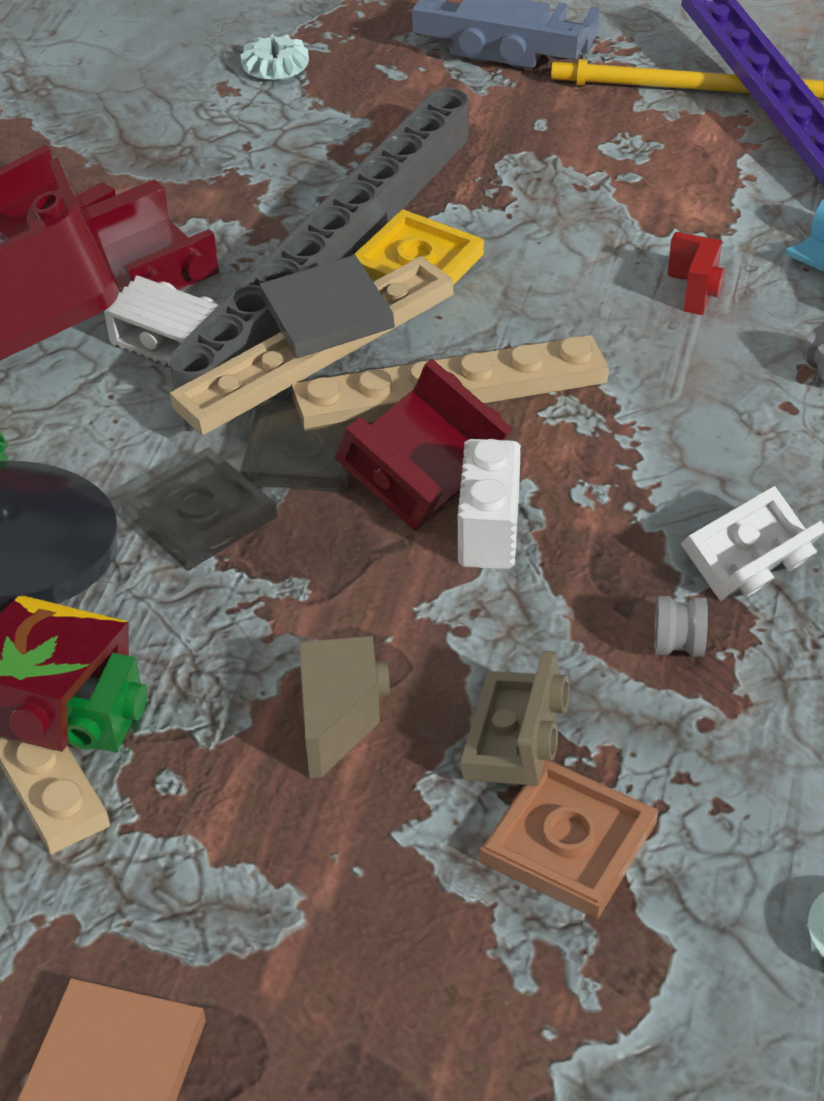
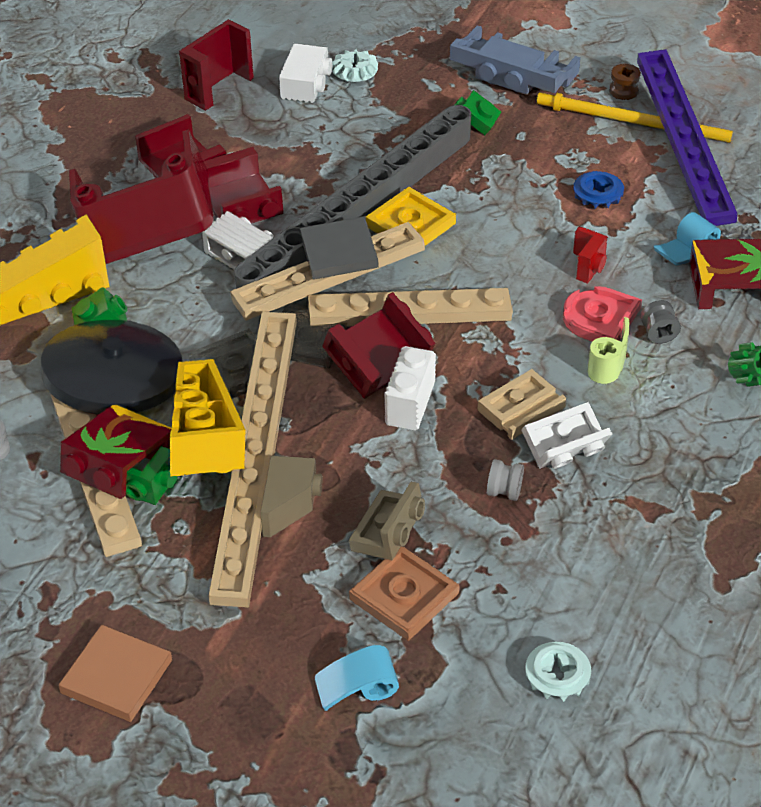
camera: 10 degrees right, 0 degrees up
none -> yellow wedge [170,359,245,477]
none -> dark red panel [179,19,254,111]
none -> tan plate [209,312,297,608]
none -> white brick [279,44,332,103]
none -> medium azure panel [315,645,399,711]
none -> green bracket [454,90,501,135]
none -> tan plate [478,369,566,440]
none -> coral tile [563,286,642,342]
none -> blue gear [573,171,624,209]
none -> yellowish green panel [587,317,630,384]
none -> reddish brown wheel [609,64,641,100]

